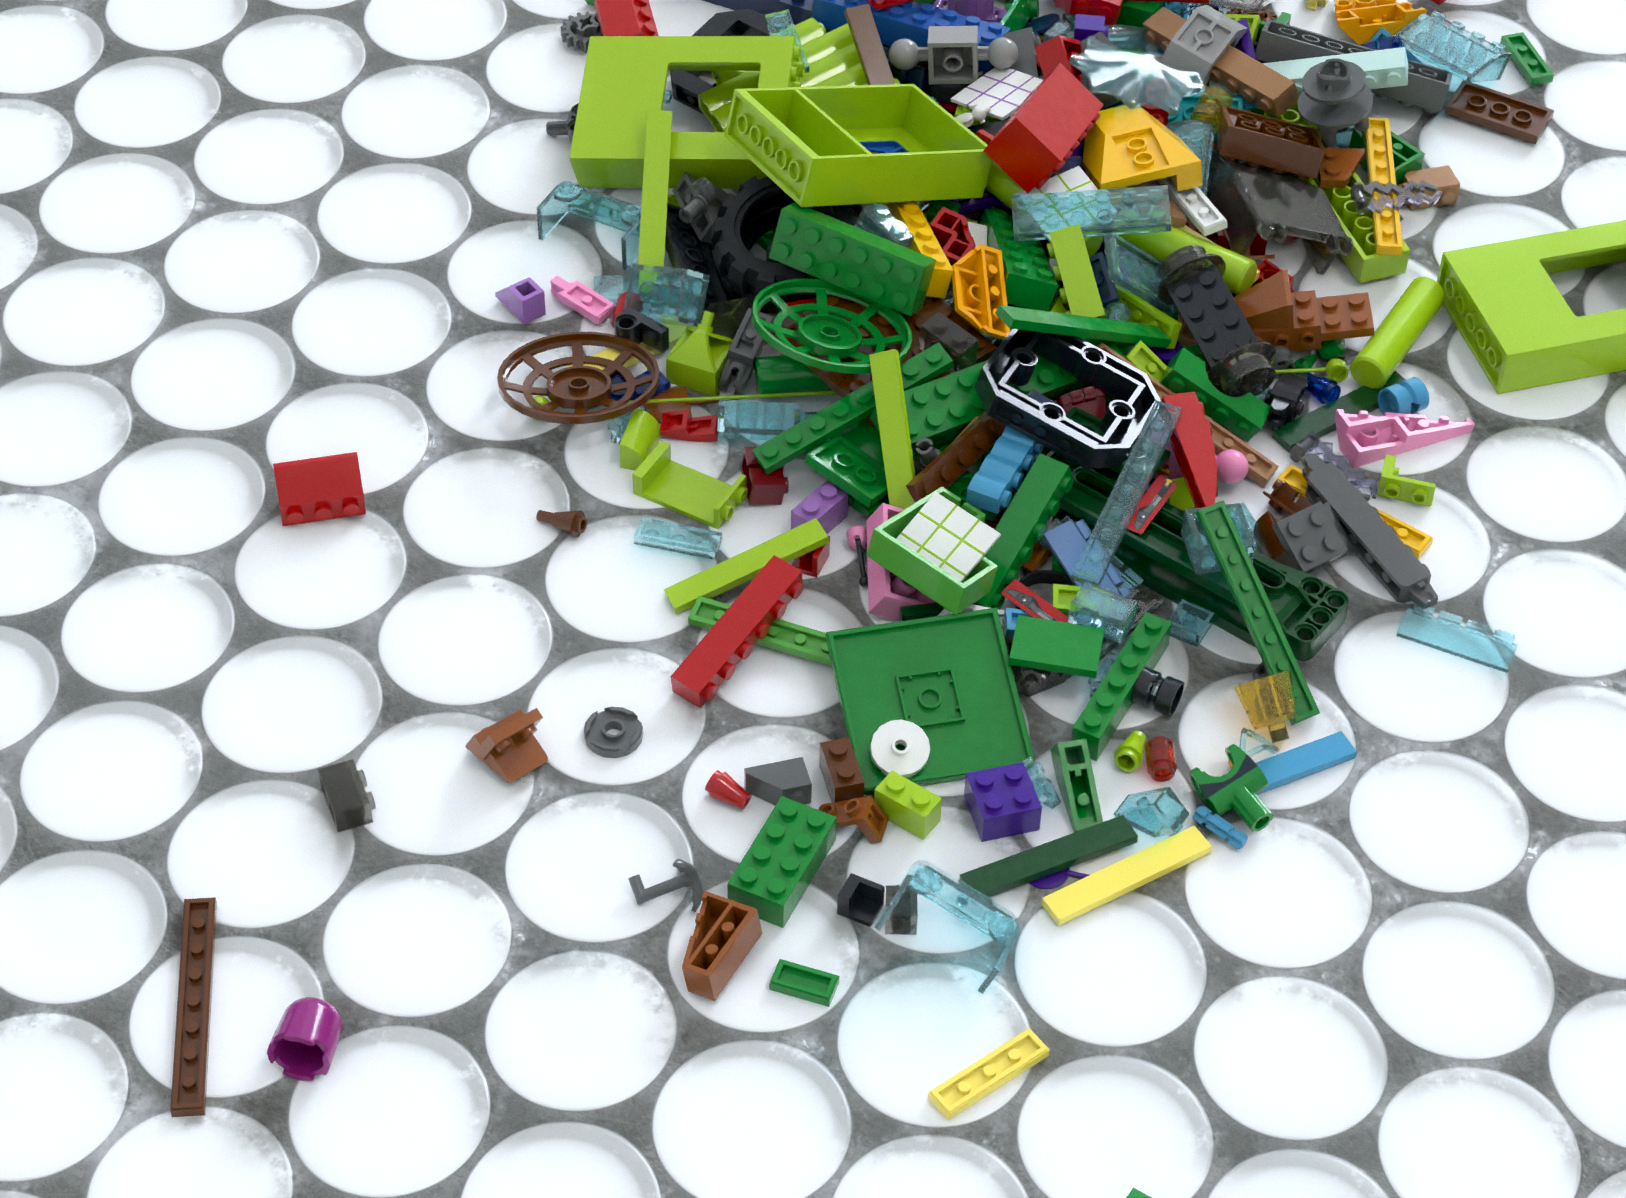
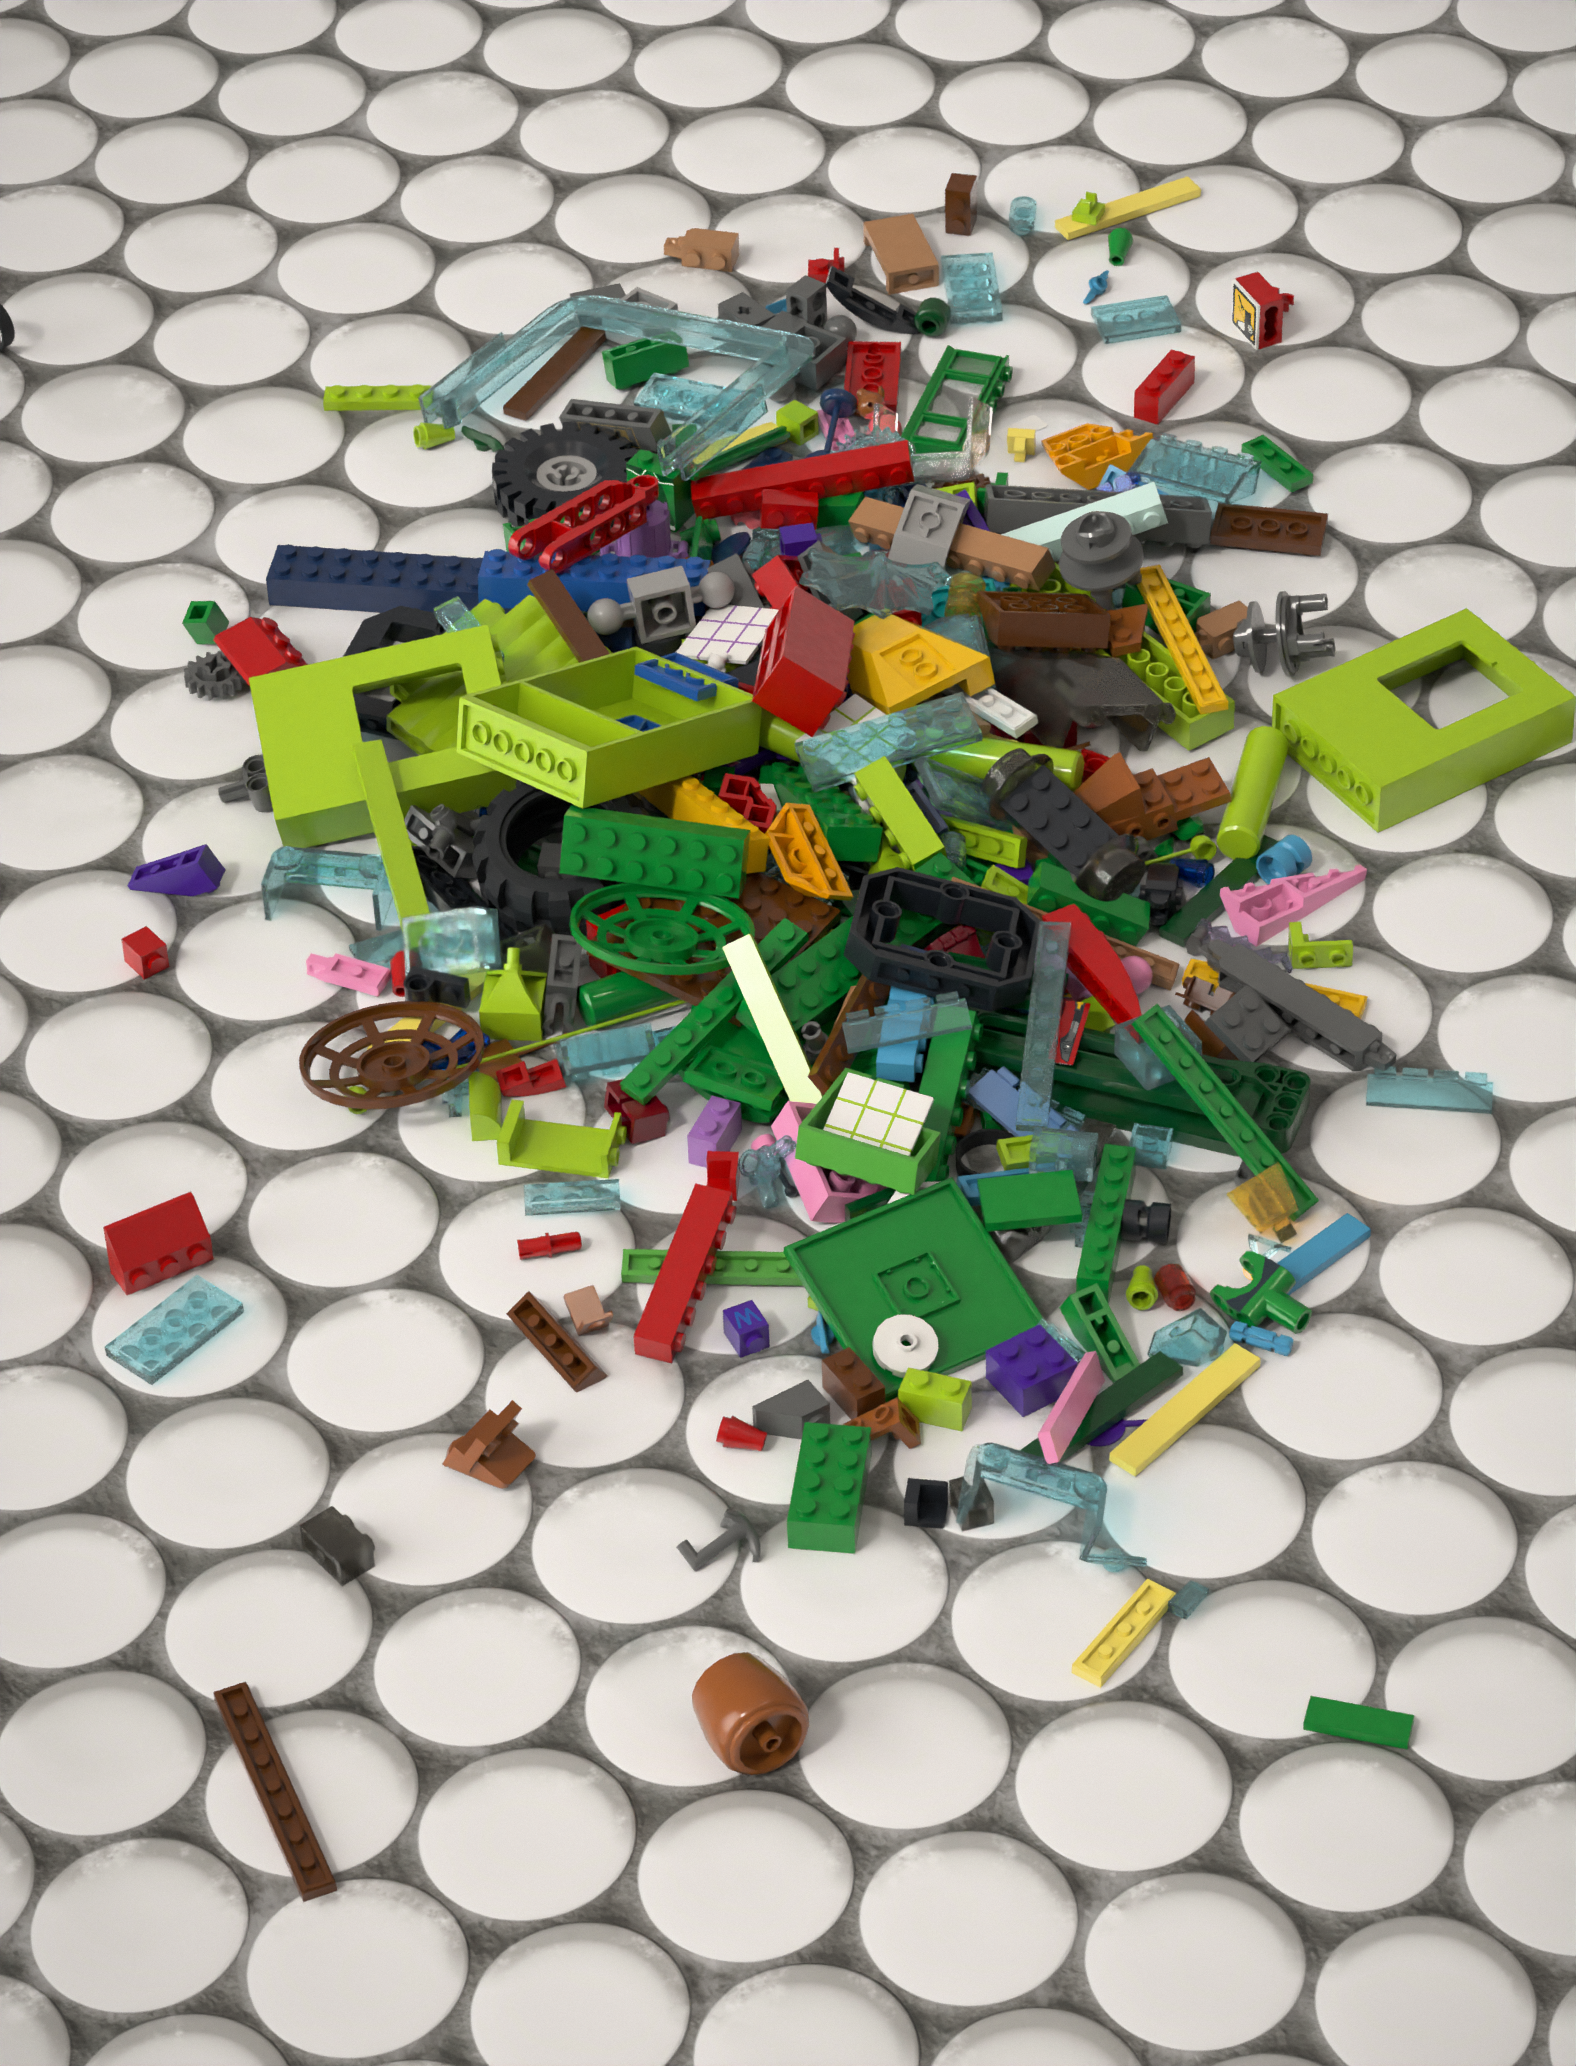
camera: 15 degrees left, 5 degrees down
magenta cylinder [267,997,343,1081] -> none
medium lavender slope [495,277,546,325] -> none
reddish brown cone [536,510,587,538] -> none
dark grey tile [584,706,643,758] -> none
lime tile [664,518,830,614] -> none
dark orange wedge [682,891,762,1001] -> none
green tile [769,959,840,1007] -> none
clear light blue brick [854,202,914,248] -> none
clear smoke brick [918,312,979,373] -> none
green tile [995,305,1172,348] -> none
red sticker [1001,579,1077,624] -> none
clear purple piece [1350,180,1442,215] -> none
none -> clear light blue plate [105,1275,244,1385]
none -> red brick [121,926,169,980]
none -> dark purple slope [127,844,226,896]
none -> reddish brown slope [506,1291,608,1393]
none -> red axle [517,1232,582,1260]
none -> bracket [563,1285,614,1336]
none -> blue tile [634,652,739,701]
none -> dark orange piece [692,1652,809,1775]
none -> dark purple brick [723,1300,770,1358]
none -> clear light blue axle [738,1135,796,1209]
none -> dark azure piece [811,1310,835,1354]
none -> clear light blue windscreen [842,991,972,1054]
none -> bright pink tile [1038,1351,1105,1464]
none -> clear light blue piece [1080,1547,1147,1573]
none -> clear light blue piece [1168,1580,1209,1620]
none -> dark grey piece [1233,591,1336,677]

